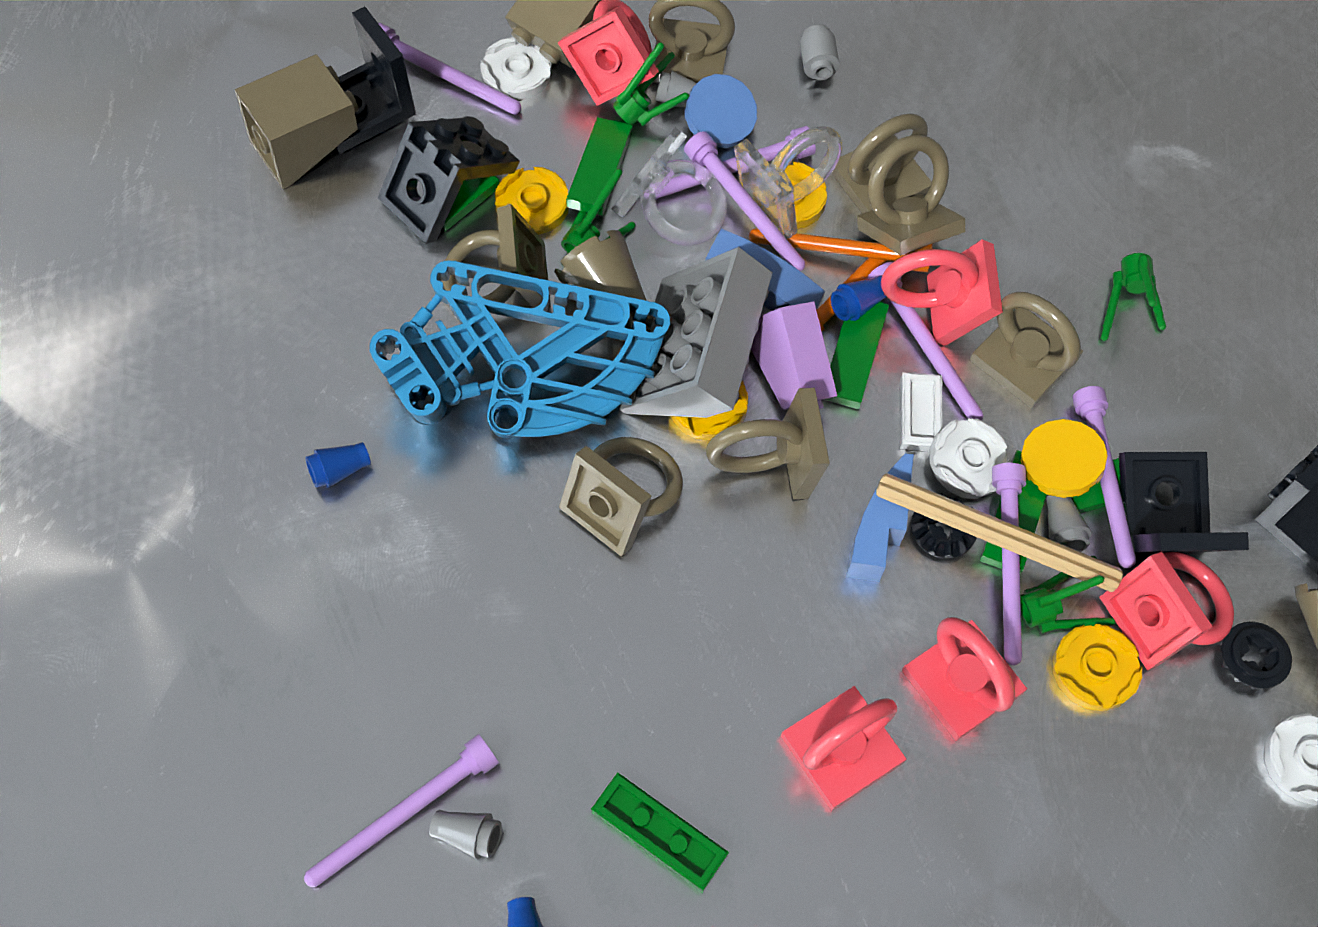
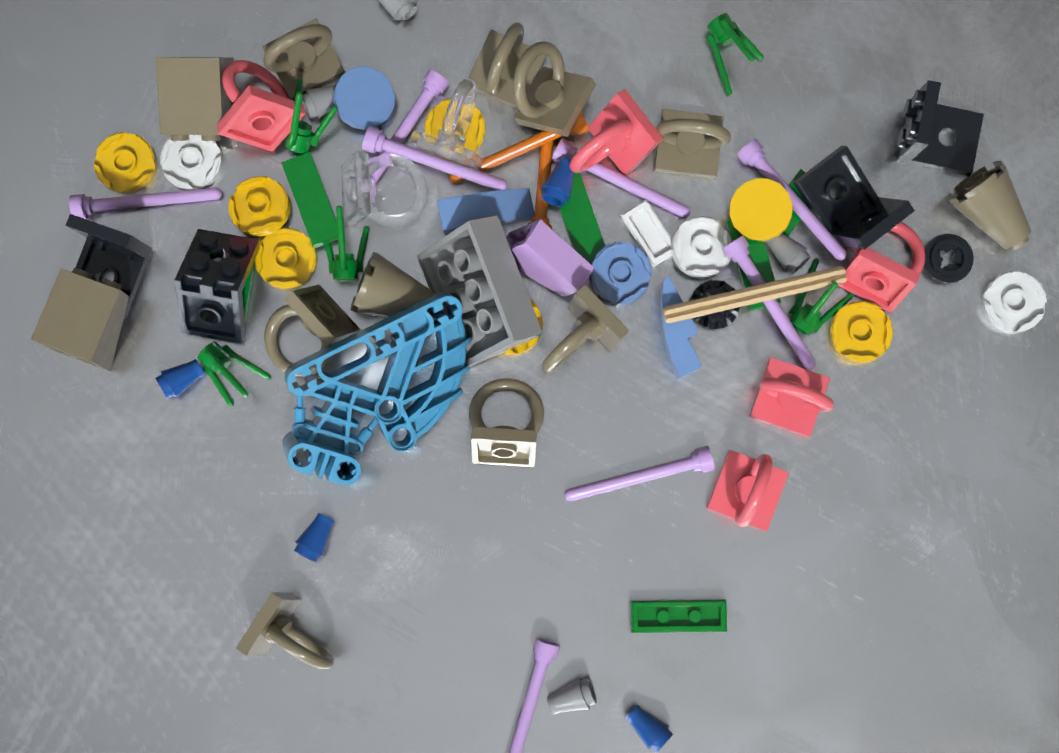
camera: 30 degrees left, 20 degrees up
none -> yellow tile [94,132,157,194]
none -> blue cone [155,359,205,399]
none -> green plant [197,341,271,406]
none -> yellow tile [228,176,291,237]
none -> dark tan tile [236,592,334,670]
none -> lavender piece [565,446,715,501]
none -> medium blue tile [589,242,652,304]

